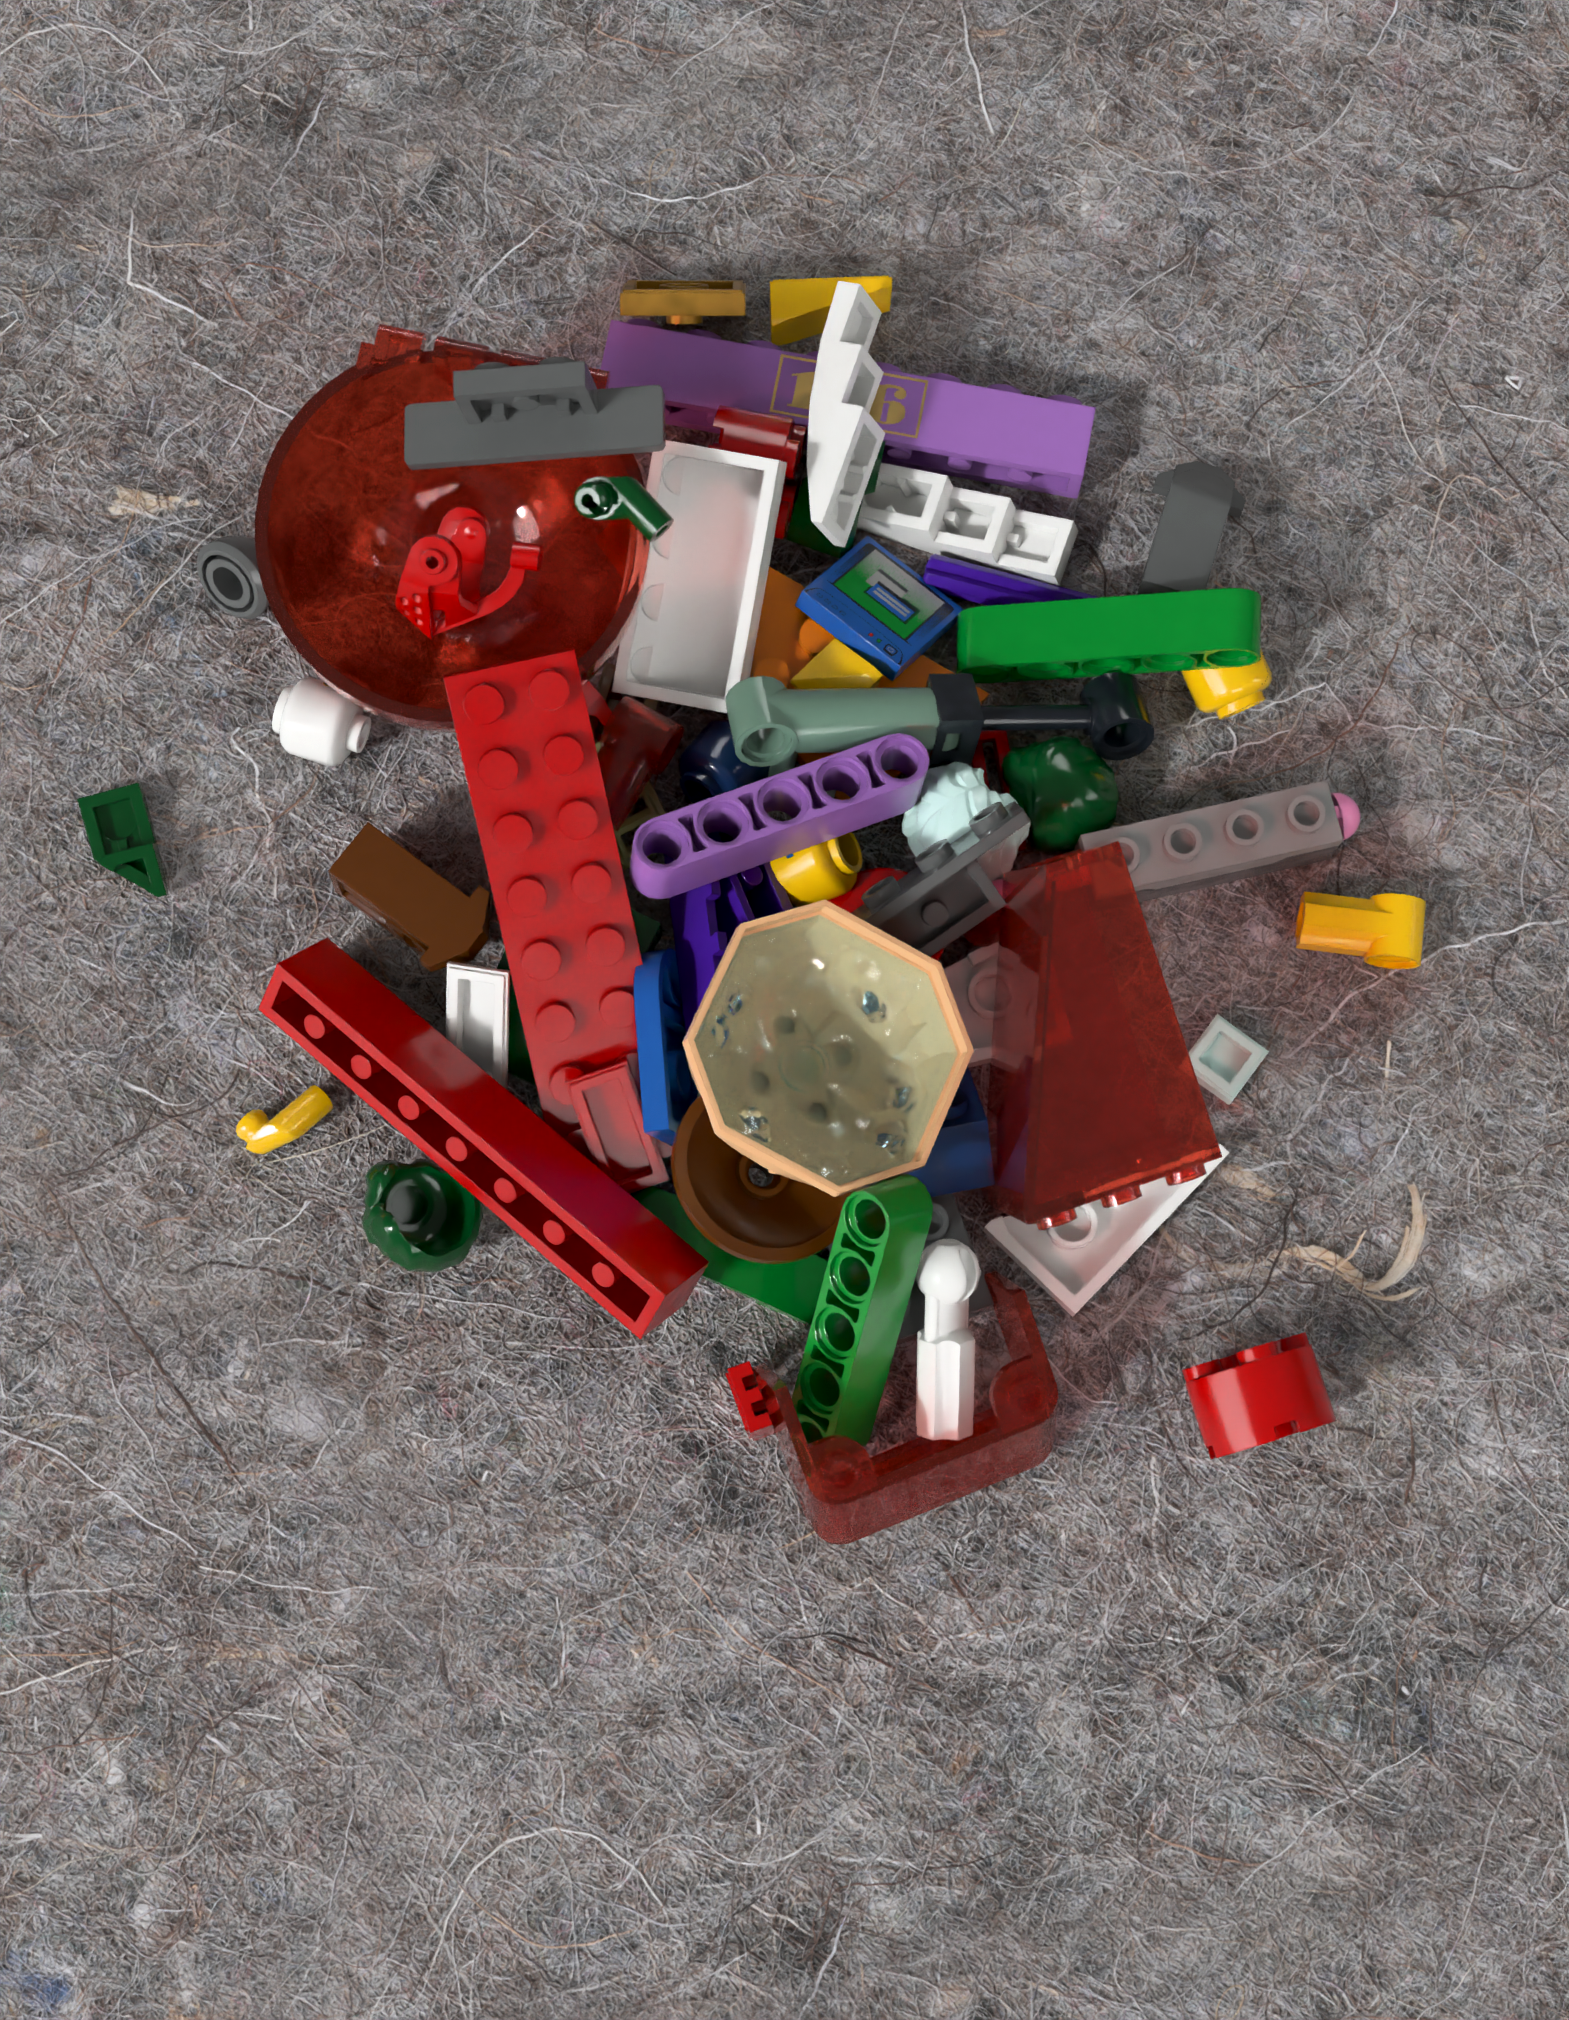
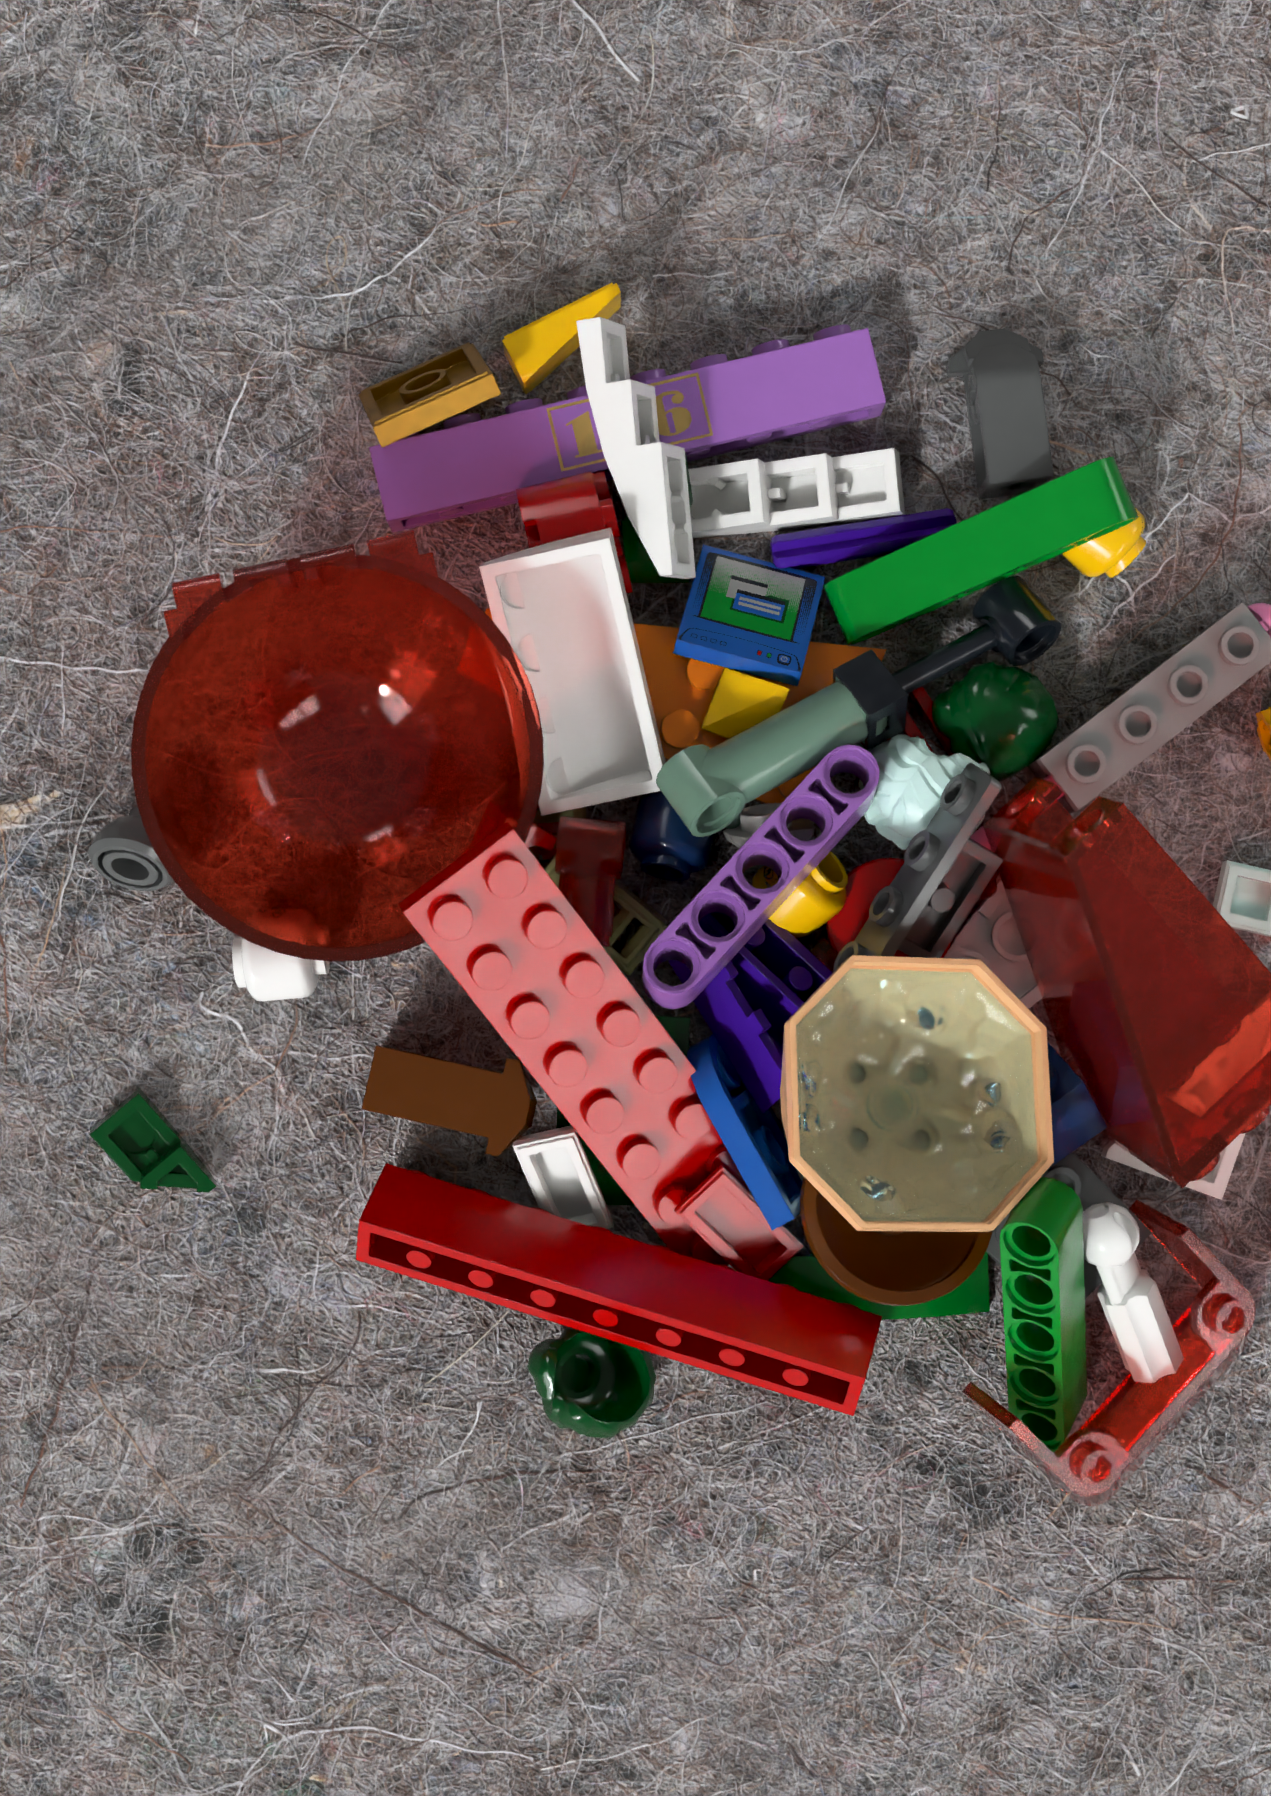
camera: 20 degrees left, 10 degrees up
yellow arm [236,1085,333,1154] -> none
red helmet [395,505,544,641] -> none
dark grey bracket [404,357,666,470] -> none
dark green arm [574,476,674,542] -> none
red tile [726,1361,775,1441] -> none

